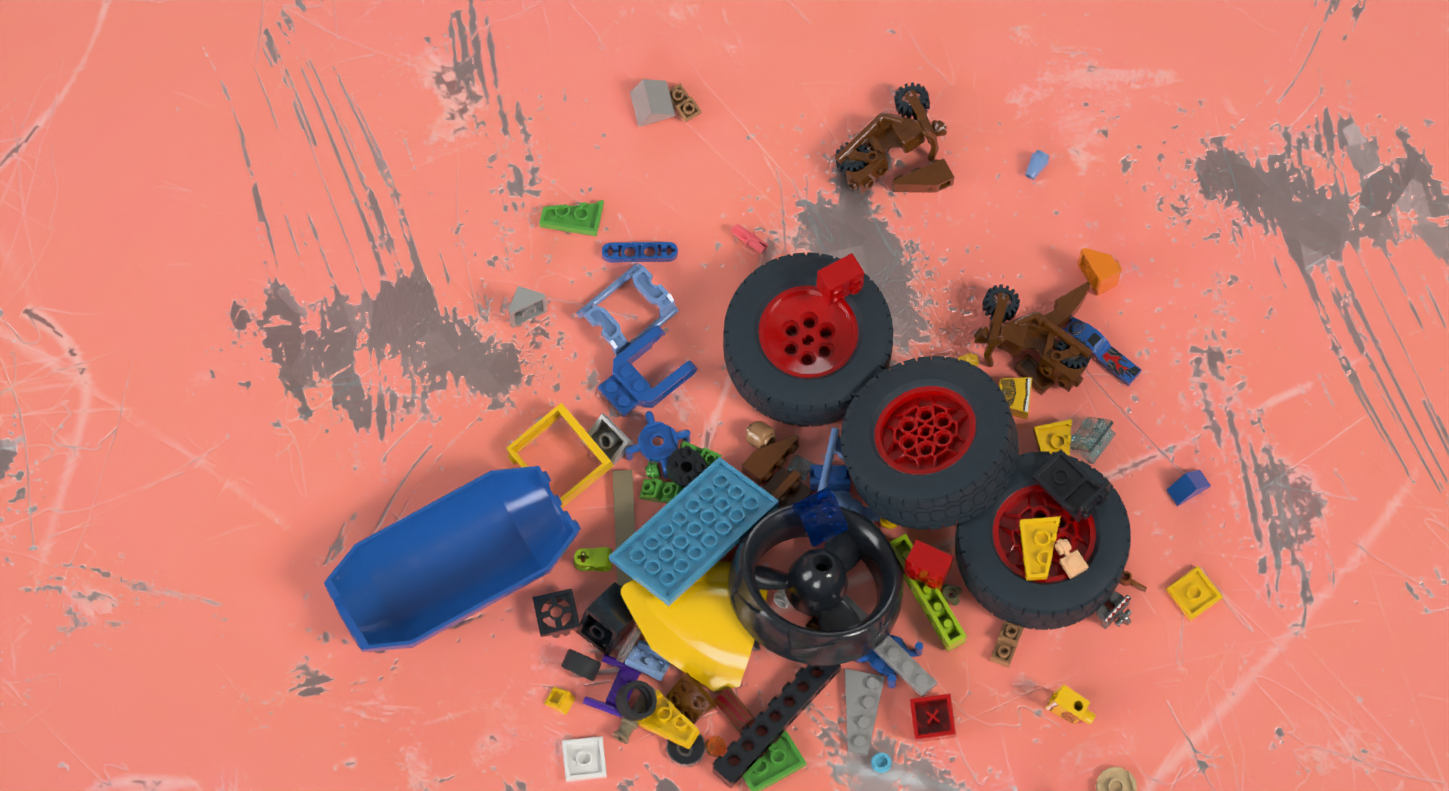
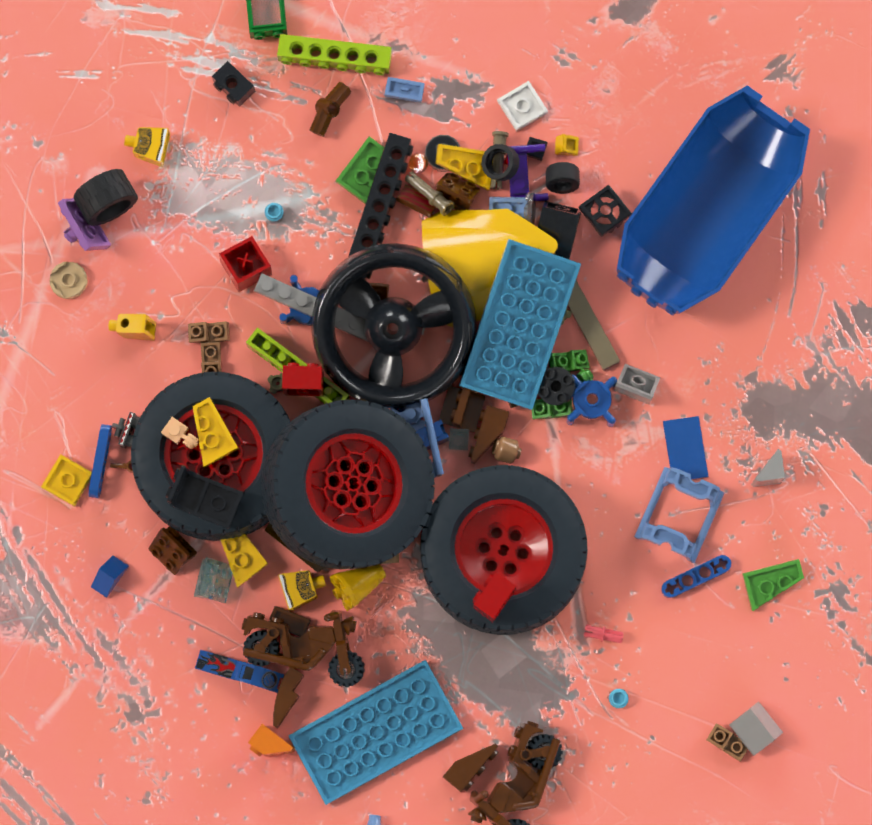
camera: 160 degrees right, 10 degrees up
yellow window [506,402,614,508] -> none
lime piece [574,547,613,572] -> none
blue plate [597,325,698,417] -> none
clear blue bracket [792,487,848,547] -> none
light grey wing [844,668,885,756] -> none
none -> blue beam [88,424,112,498]
none -> reddish brown bracket [148,526,197,575]
none -> medium nougat slope [188,321,230,343]
none -> dark azure plate [288,660,463,805]
none -> dark tan pin [405,171,454,216]
none -> black tile [527,137,548,161]
none -> medium azure plate [609,689,629,708]
none -> blue sticker [663,416,709,479]

